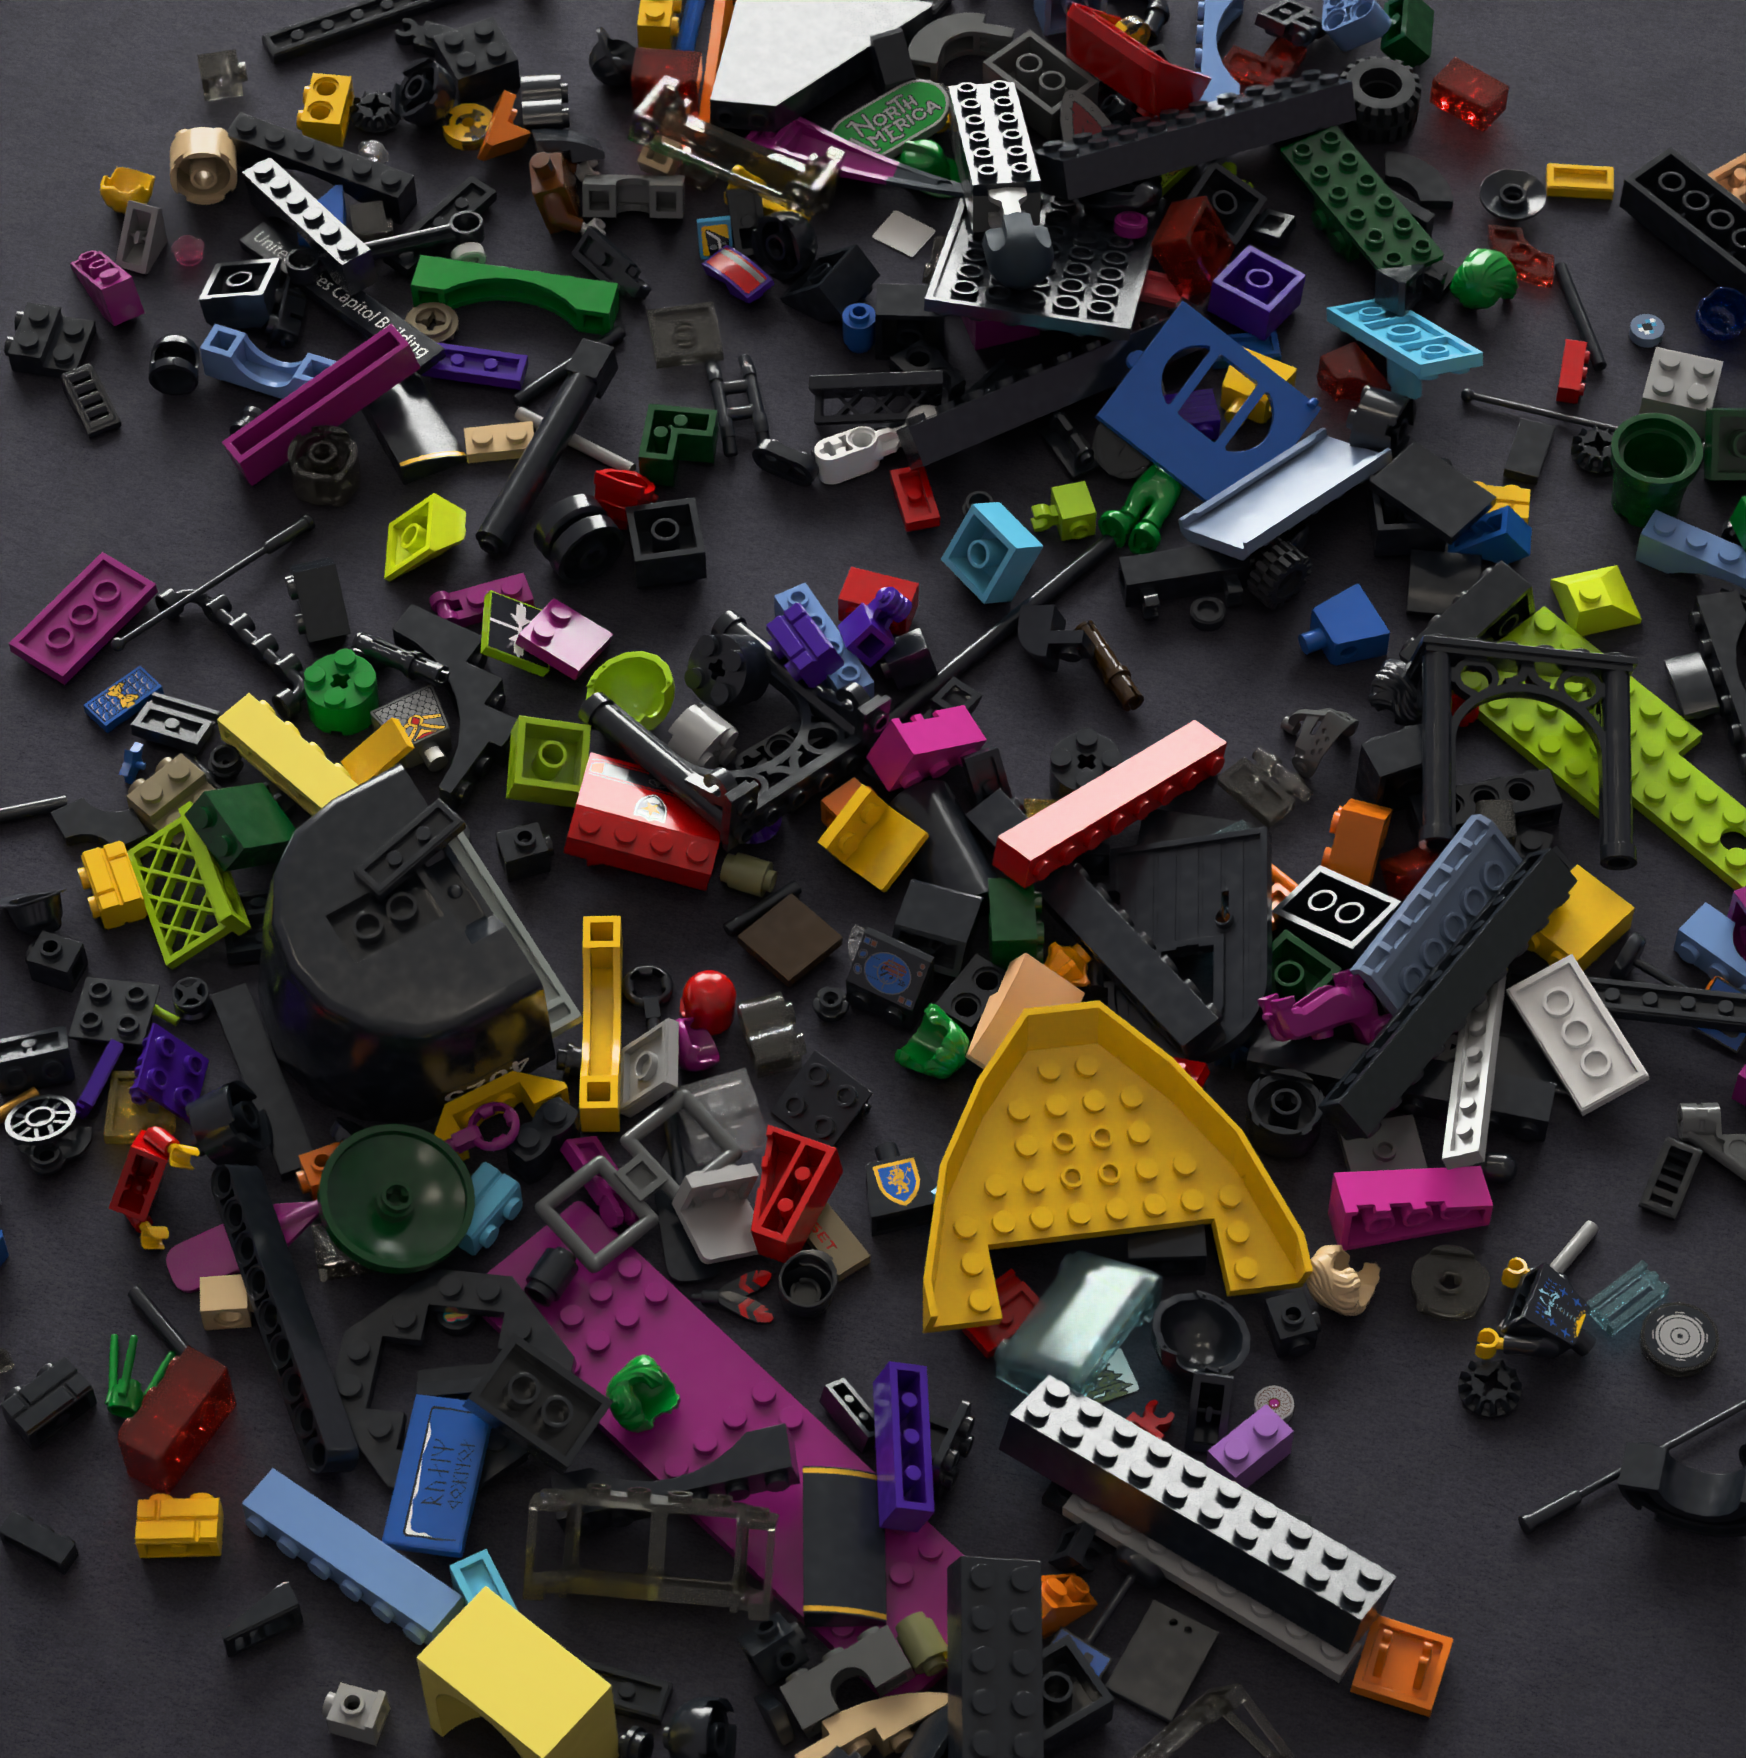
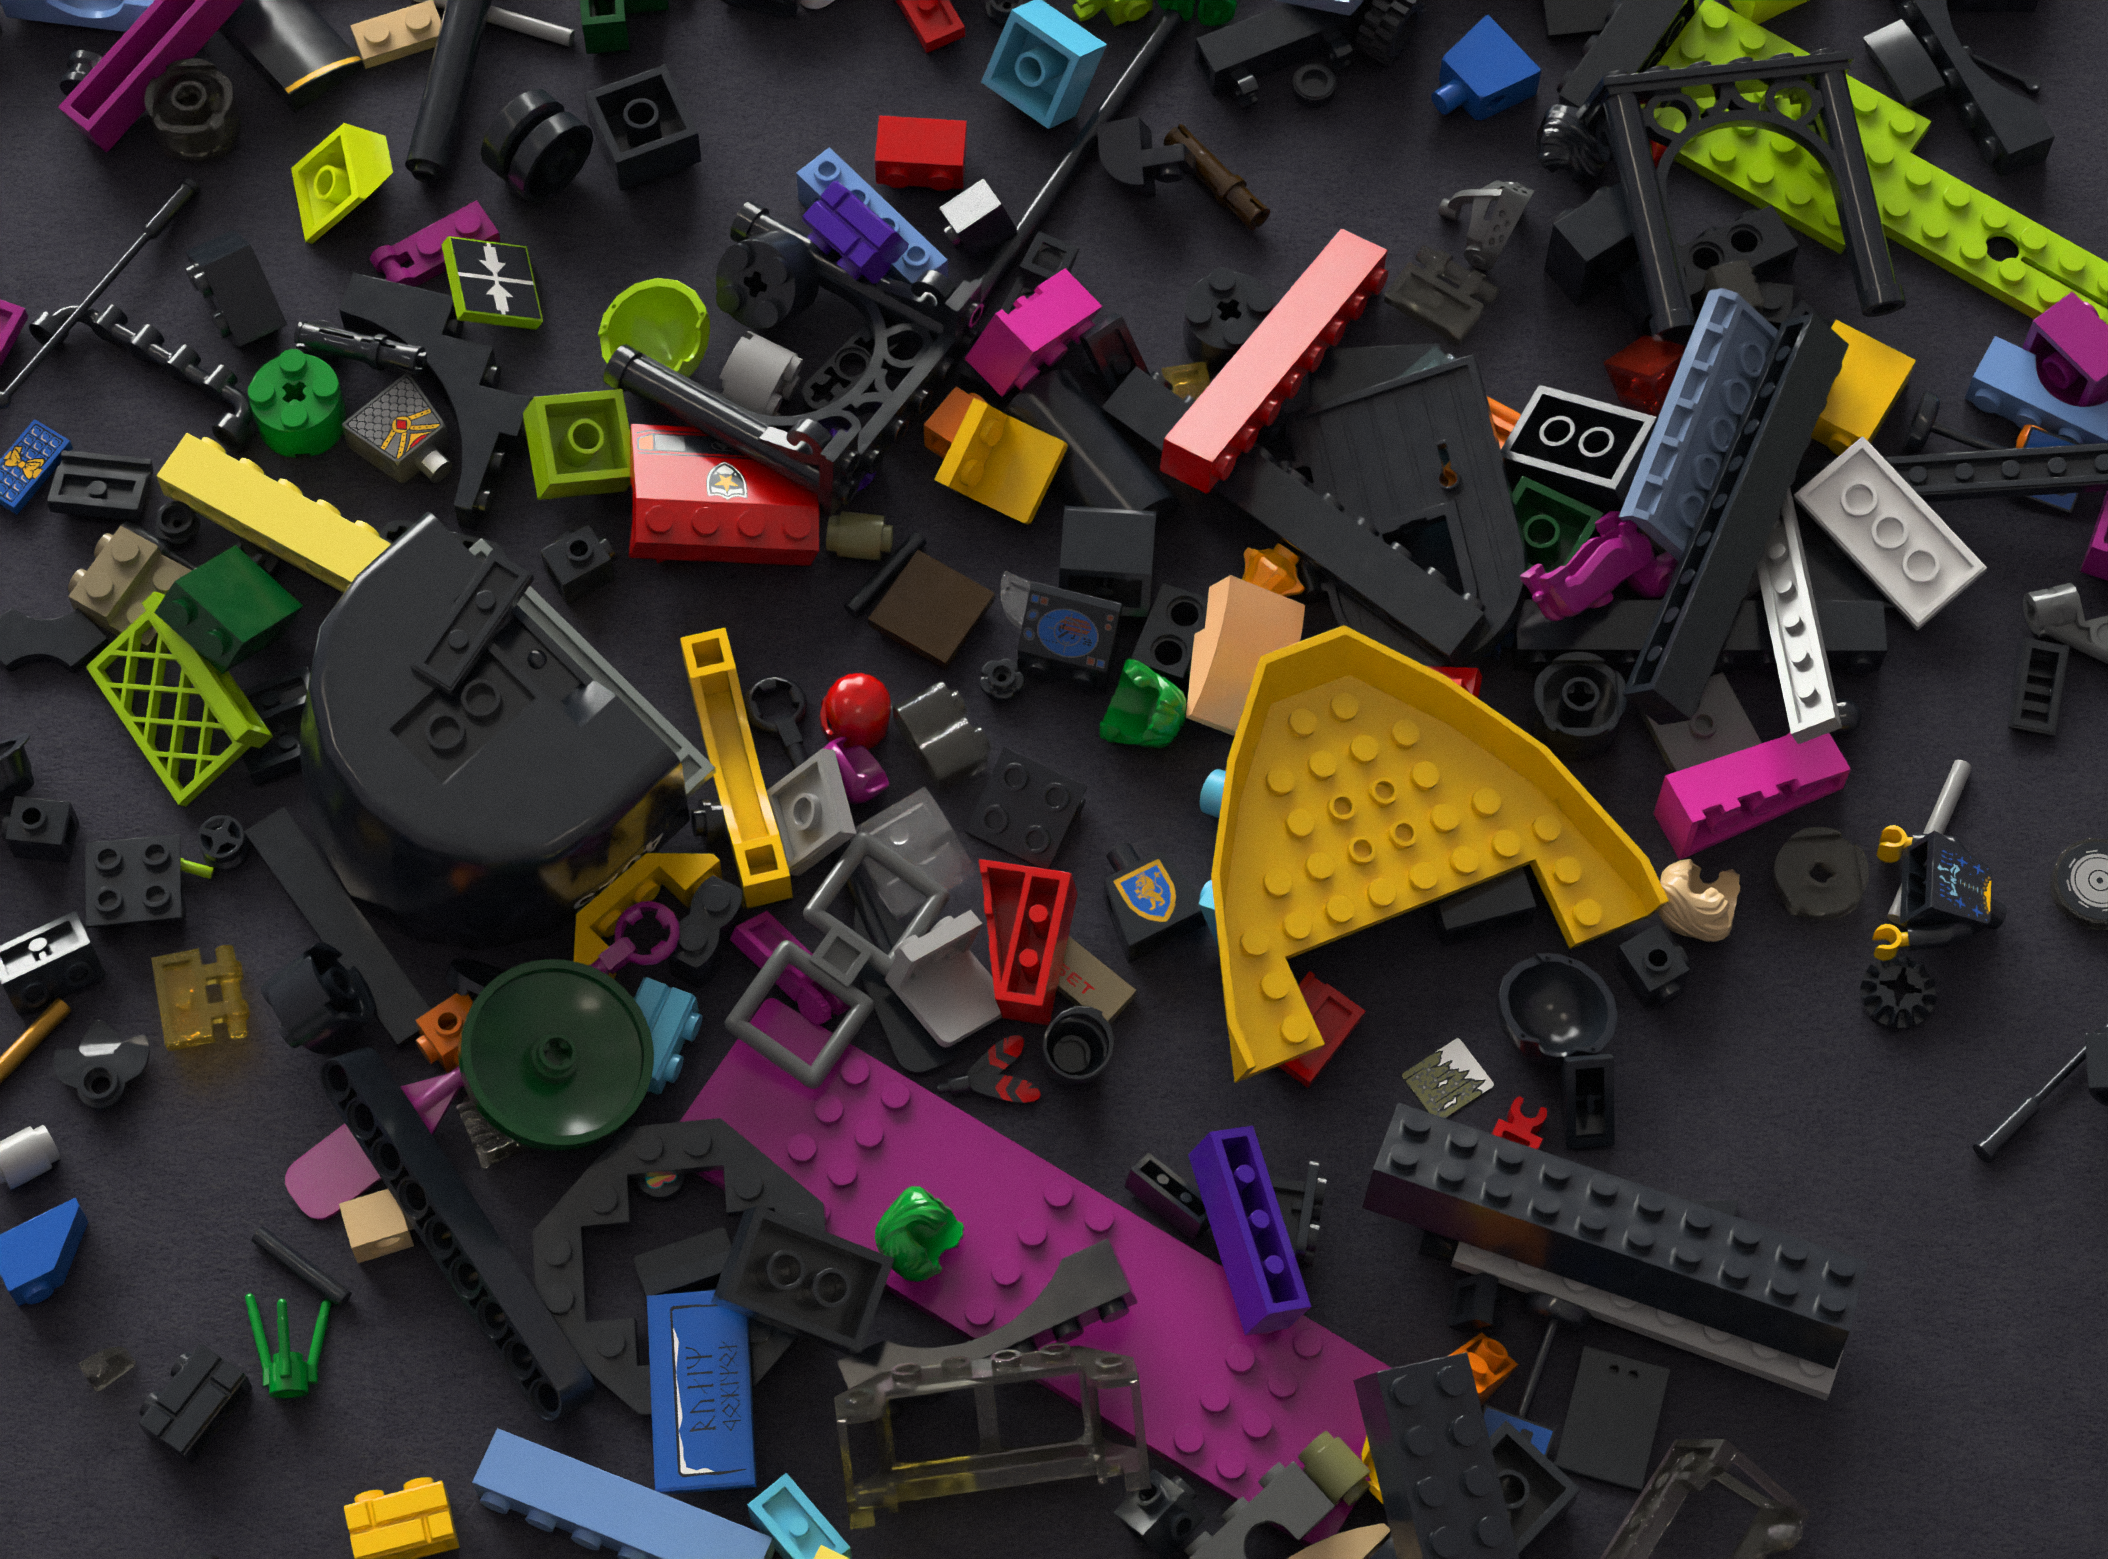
camera: 15 degrees left, 10 degrees up
black wheel [5,1095,78,1150] -> none
dark purple tile [75,1038,124,1119] -> none
yellow brick [77,841,147,930] -> none
red torso [109,1126,199,1249] -> none
clear red brick [117,1346,237,1495] -> none
blue piece [119,742,146,784] -> none
dark purple hinge [129,1023,209,1124] -> none
yellow tile [341,717,415,785] -> none
plate [515,598,613,680] -> none
black brick [524,1246,579,1307] -> none
red helmet [594,469,658,530] -> none
black slope [803,1466,887,1627] -> none
dark purple brick [837,587,912,668] -> none
dark green brick [987,878,1044,970] -> none
clear light blue windscreen [994,1250,1163,1396] -> none
medium lavender brick [1206,1404,1294,1489] -> none
light grey tile [1254,1386,1294,1423] -> none
orange brick [1321,798,1393,887] -> none
orange plate [1350,1615,1453,1717] -> none
clear light blue tile [1587,1260,1670,1337] -> none

